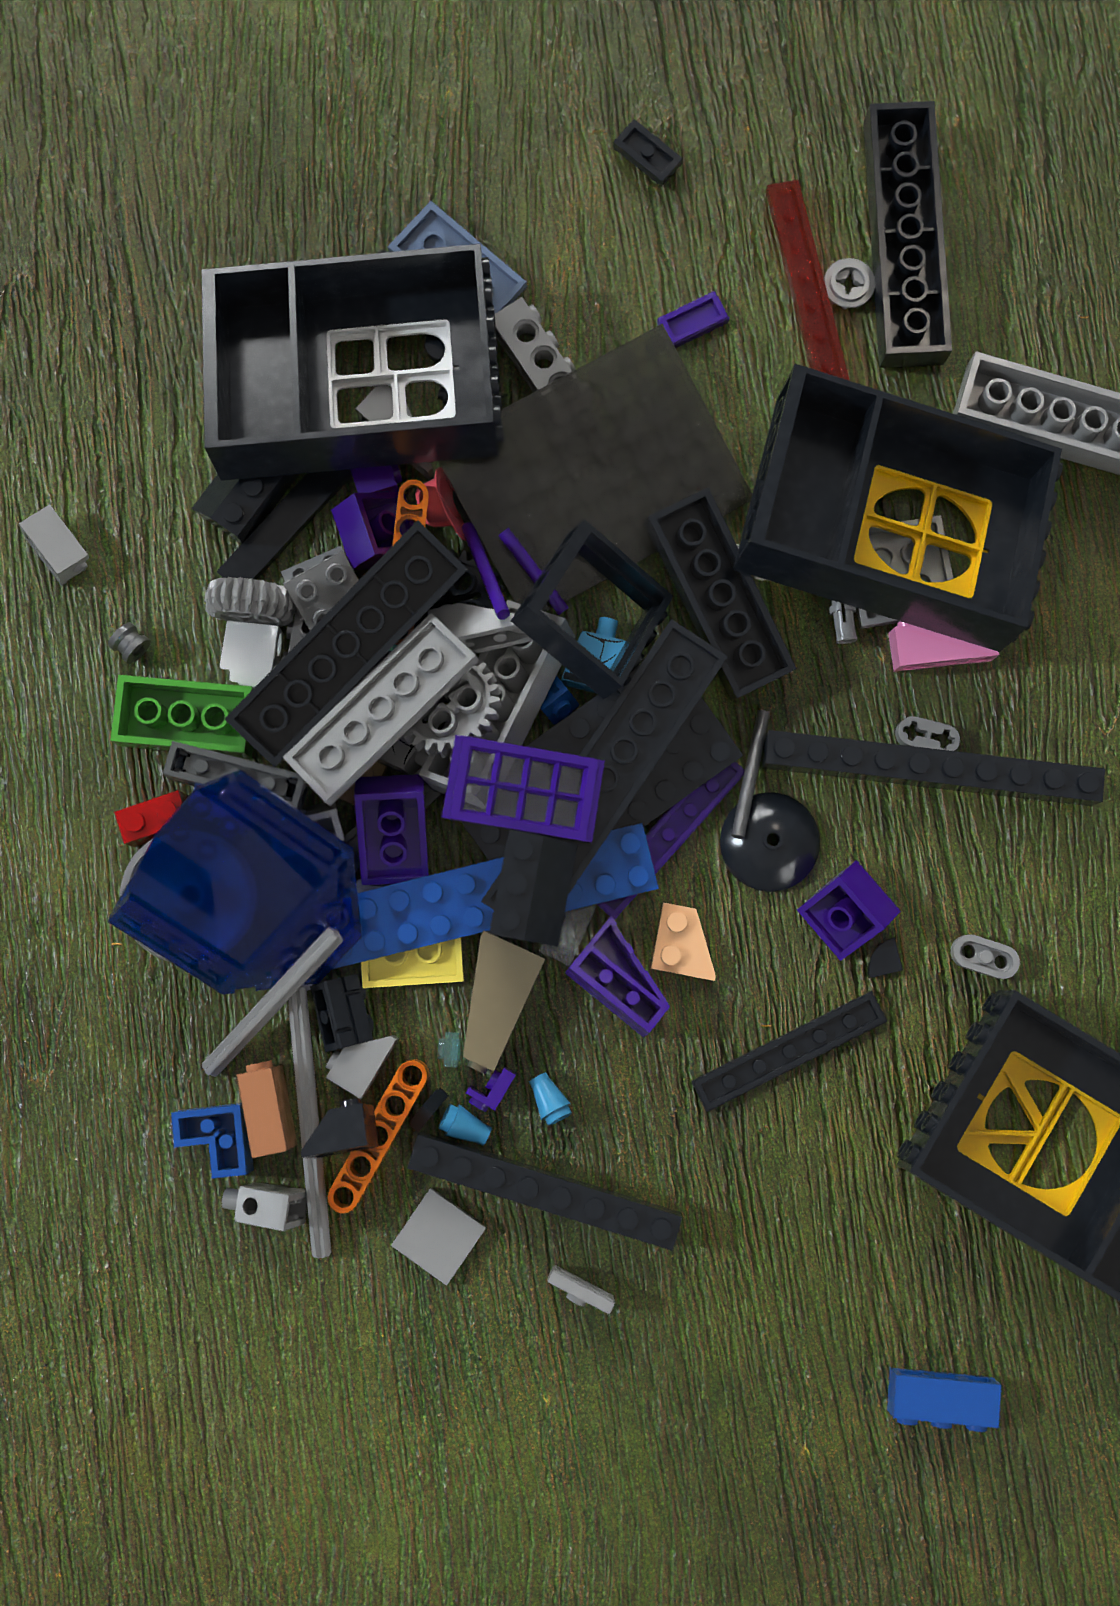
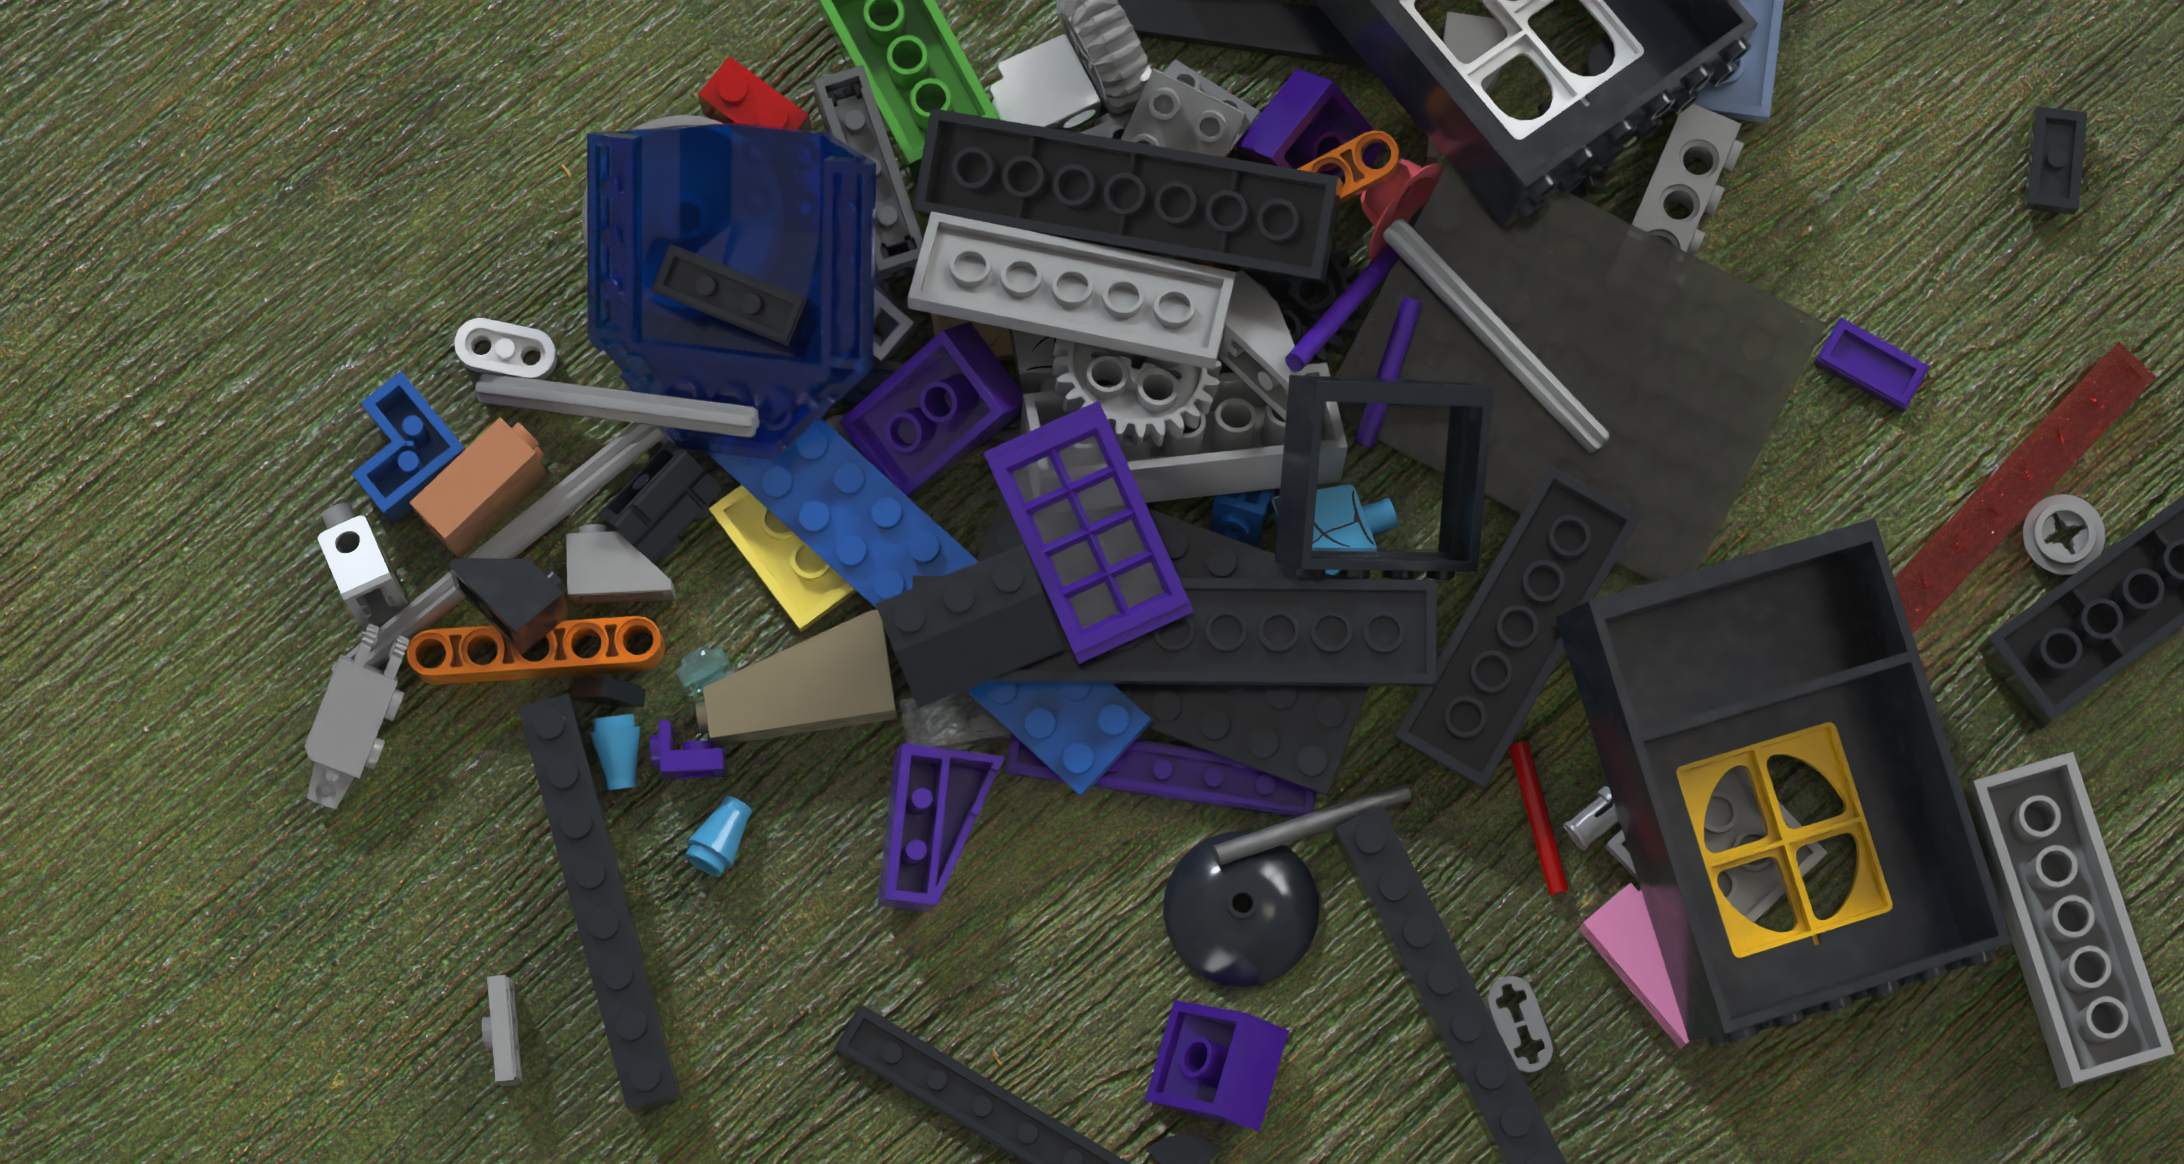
camera: 55 degrees right, 5 degrees down
dark purple brick [350,465,403,493] -> none
light grey tile [391,1187,487,1286] -> none
light nougat wing [651,902,716,981] -> none
none -> light grey hinge [304,623,410,809]
none -> white plate [454,318,557,380]
none -> black tile [651,243,812,348]
none -> light grey axle [1383,218,1610,454]
none -> red bar [1509,741,1569,896]

